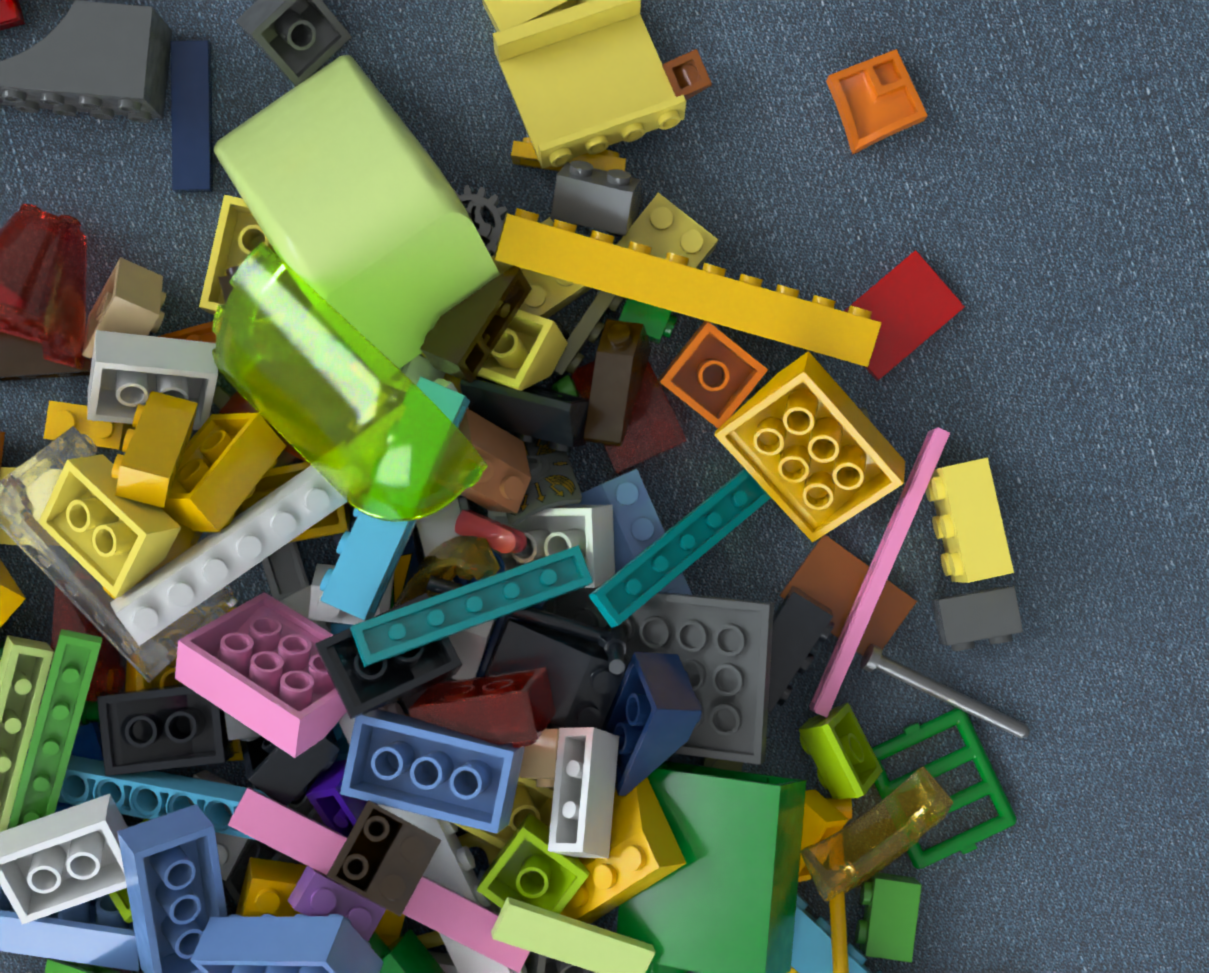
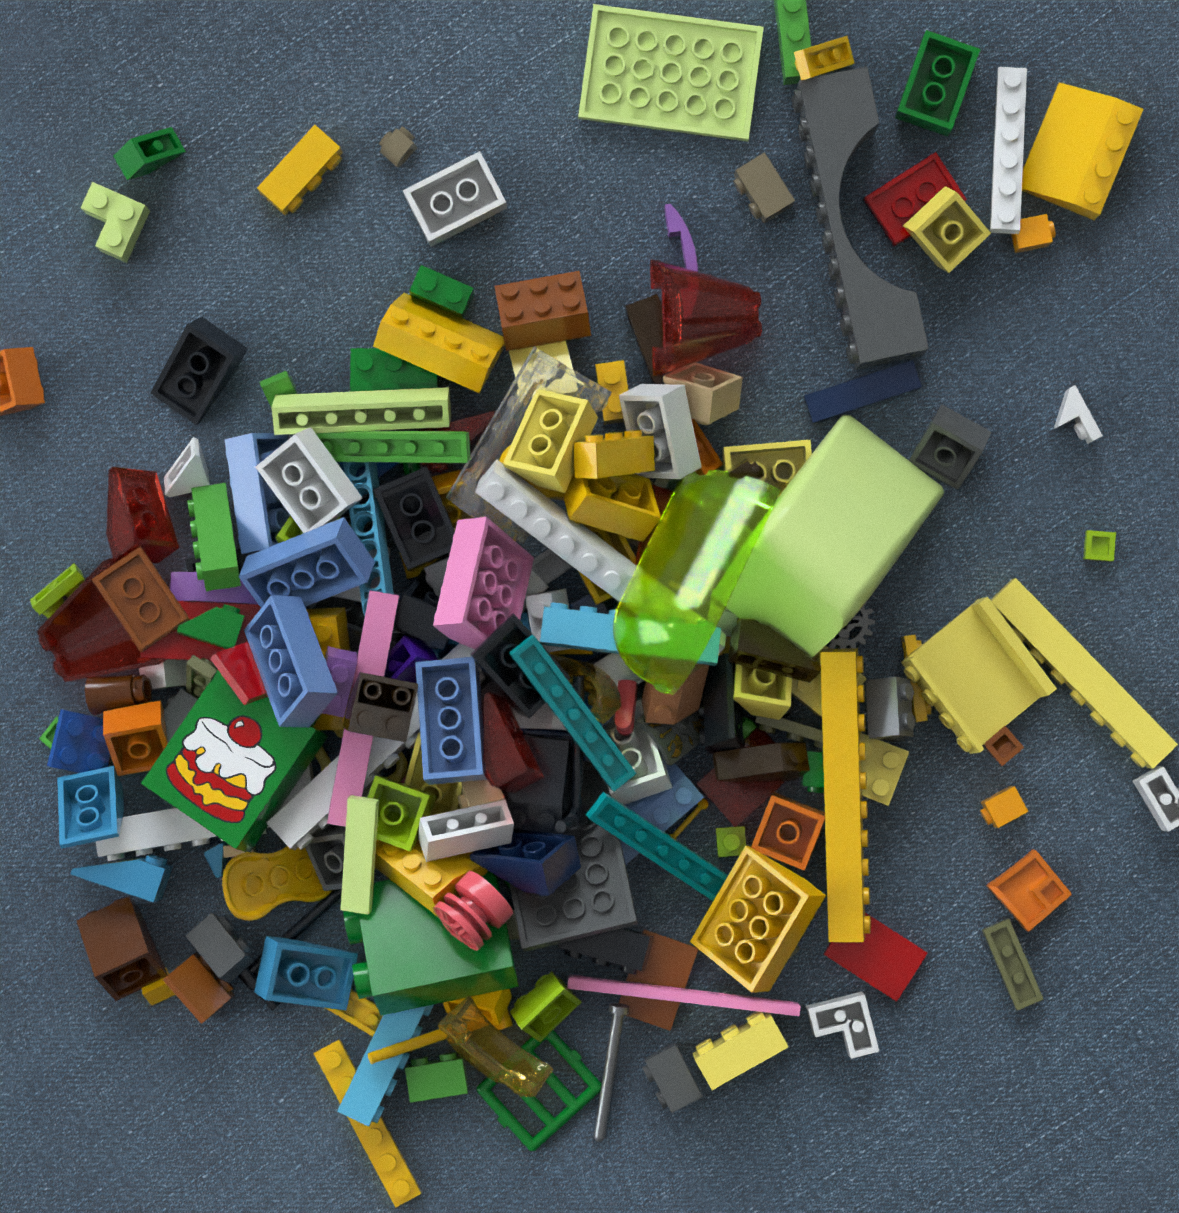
camera: 70 degrees right, 0 degrees up
none -> coral wheel [433,871,514,951]
none -> yellow hinge [669,798,709,840]
none -> lime plate [715,826,746,857]
none -> white brick [806,991,879,1059]
none -> light orange brick [980,786,1029,828]
none -> olive plate [981,918,1044,1011]

